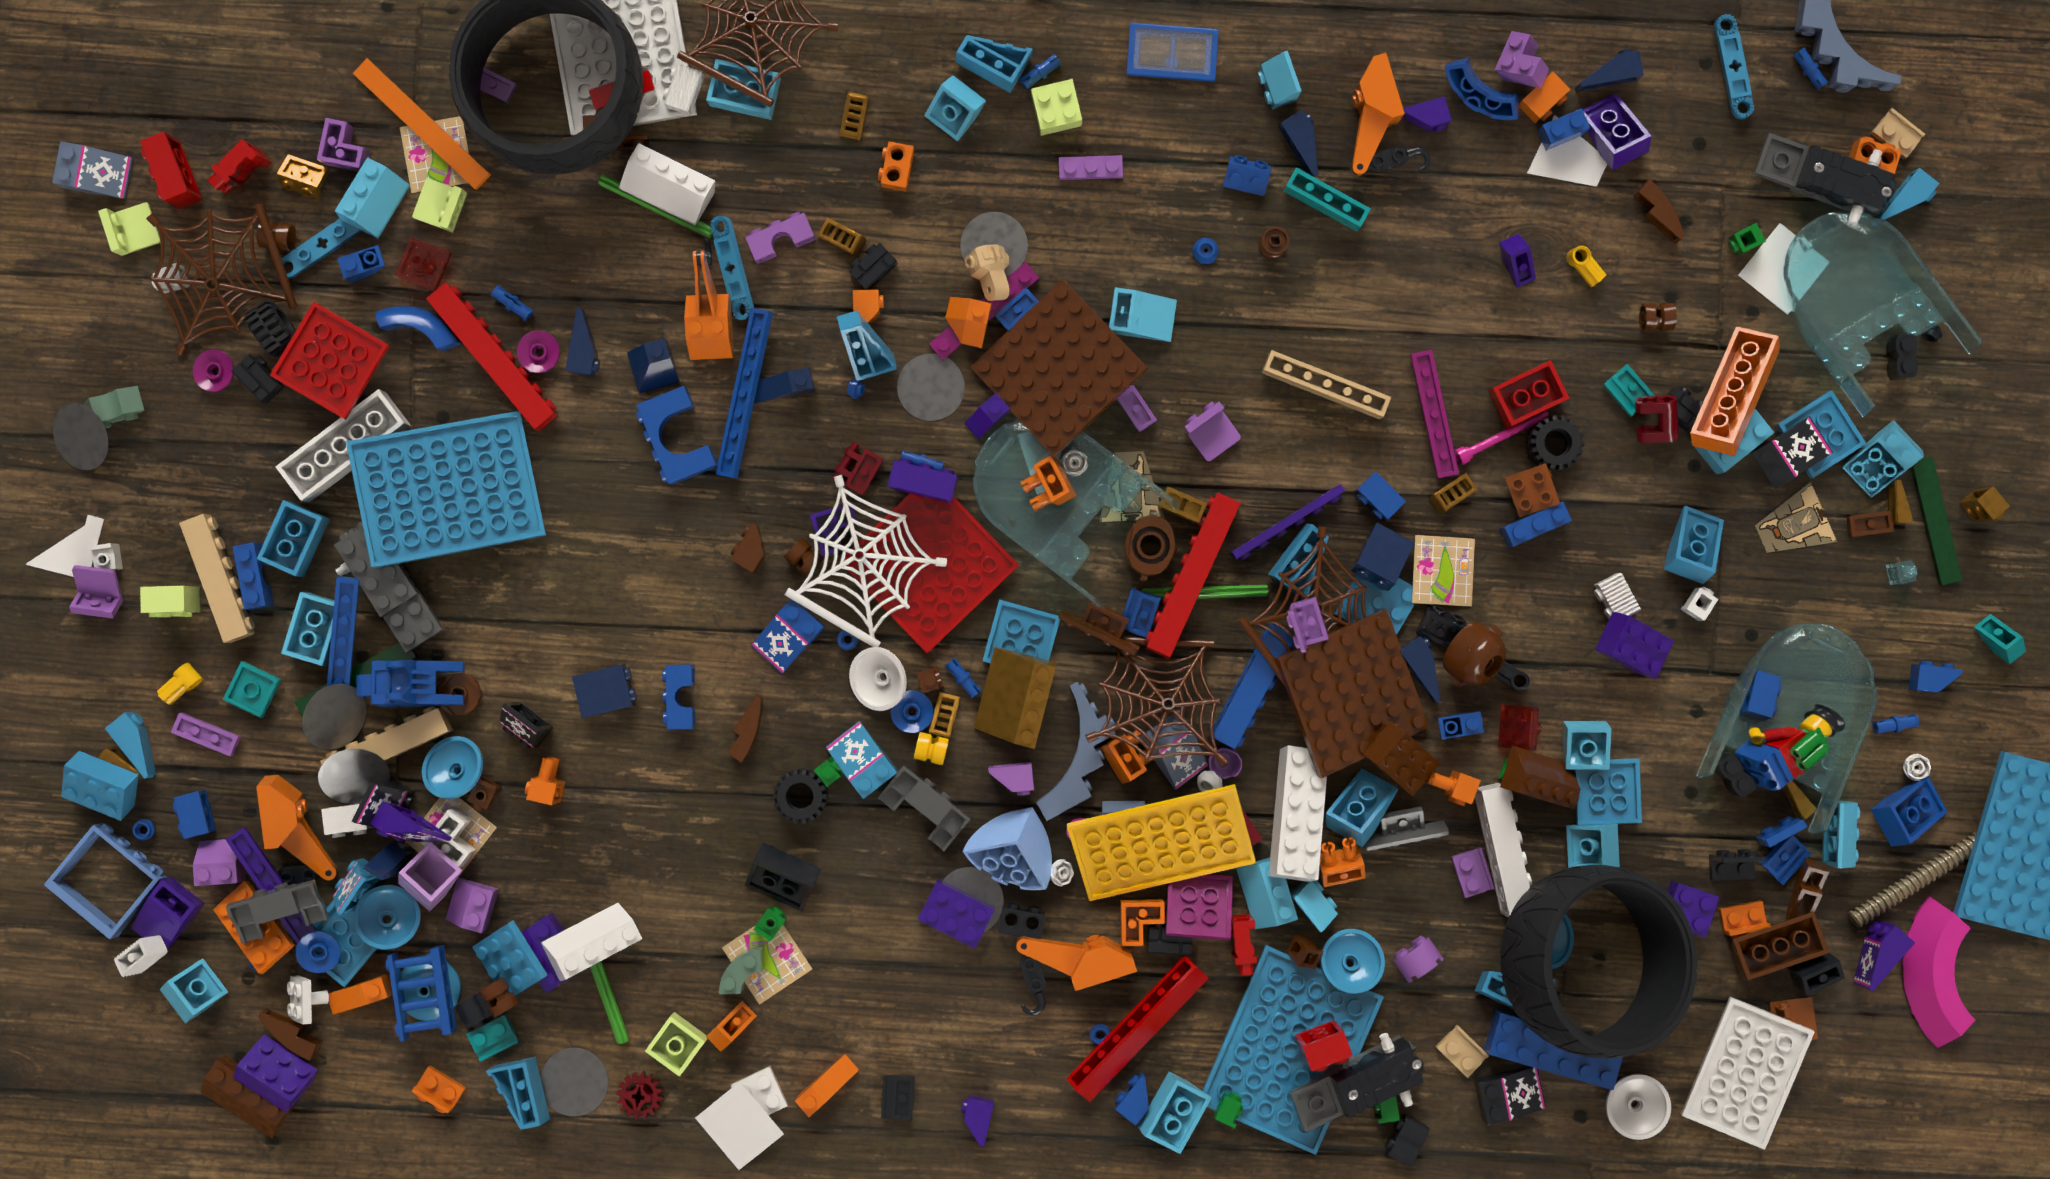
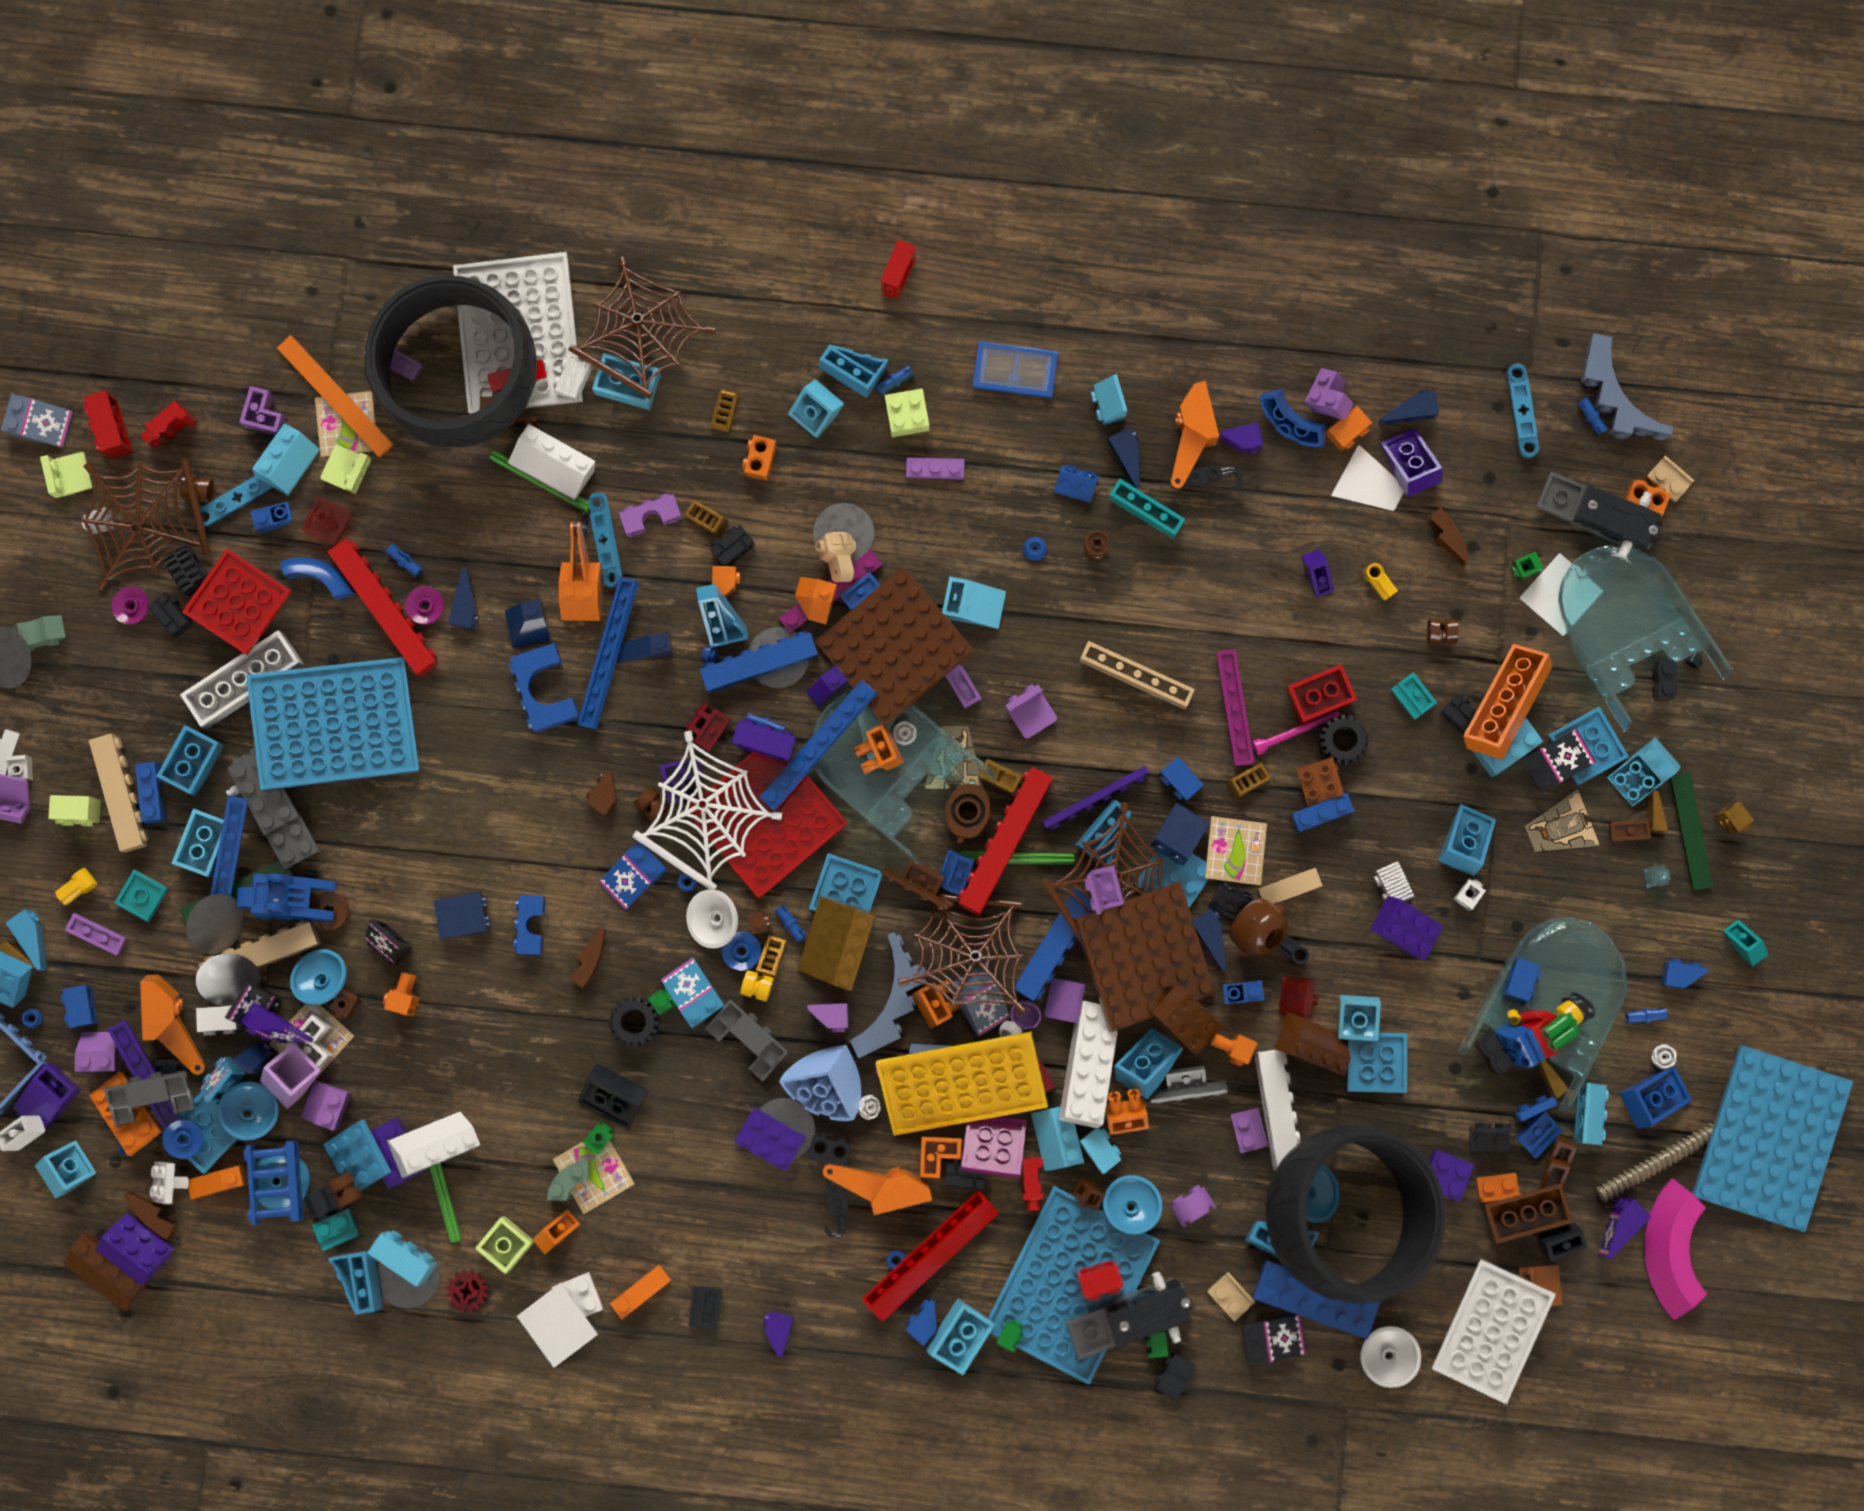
camera: 10 degrees right, 5 degrees down
pearl gold bracket [277,155,329,199] -> none
orange bracket [412,1065,466,1114] -> none
blue brick [1537,108,1590,151] -> none
medium azure slope [1566,824,1620,868] -> none
dark red connector [1635,395,1679,443] -> none
dark azure slope [1872,168,1940,224] -> none
none -> medium azure brick [368,1230,437,1287]
none -> blue brick [700,631,818,693]
none -> blue plate [760,680,878,811]
none -> medium lavender tile [1043,978,1086,1023]
none -> tan slope [1258,868,1322,904]

